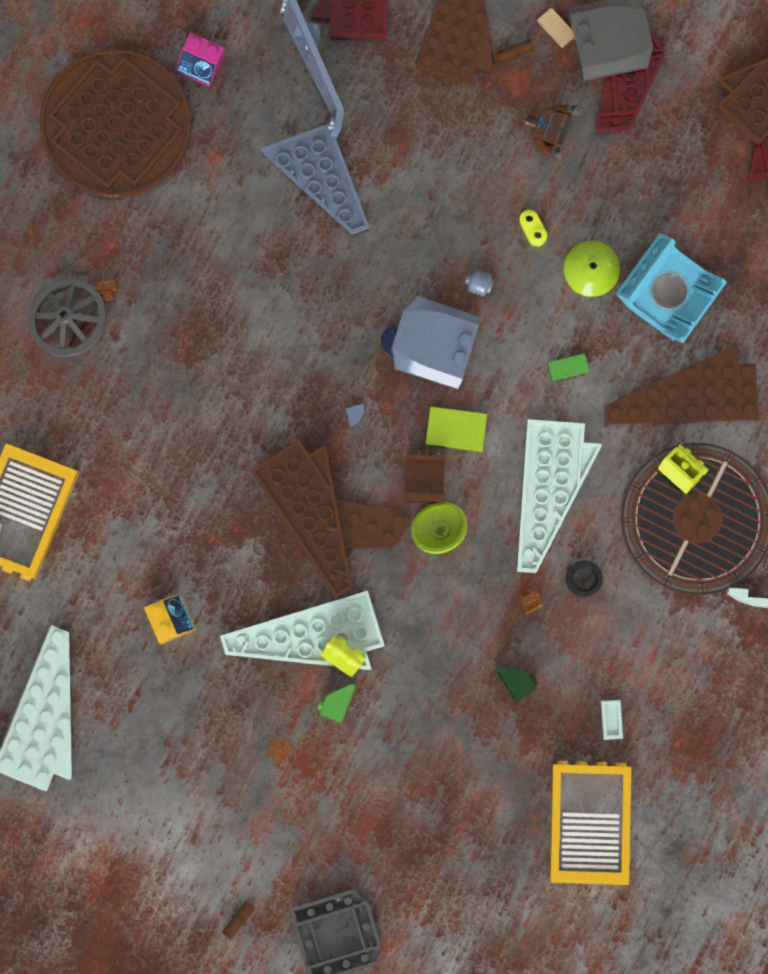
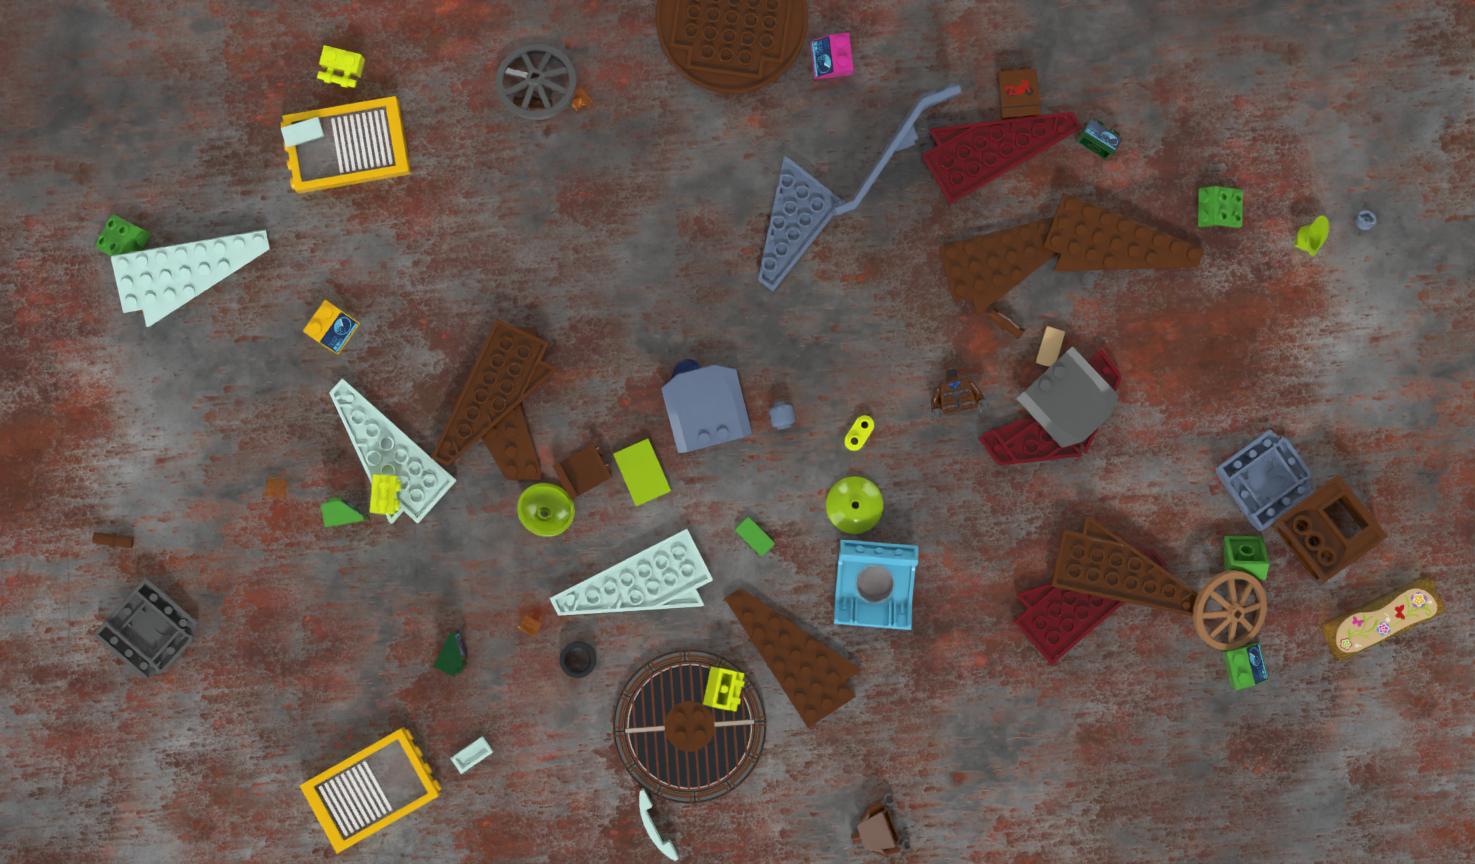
camera: 60 degrees right, 5 degrees up
sand blue tile [345,403,364,428] -> none

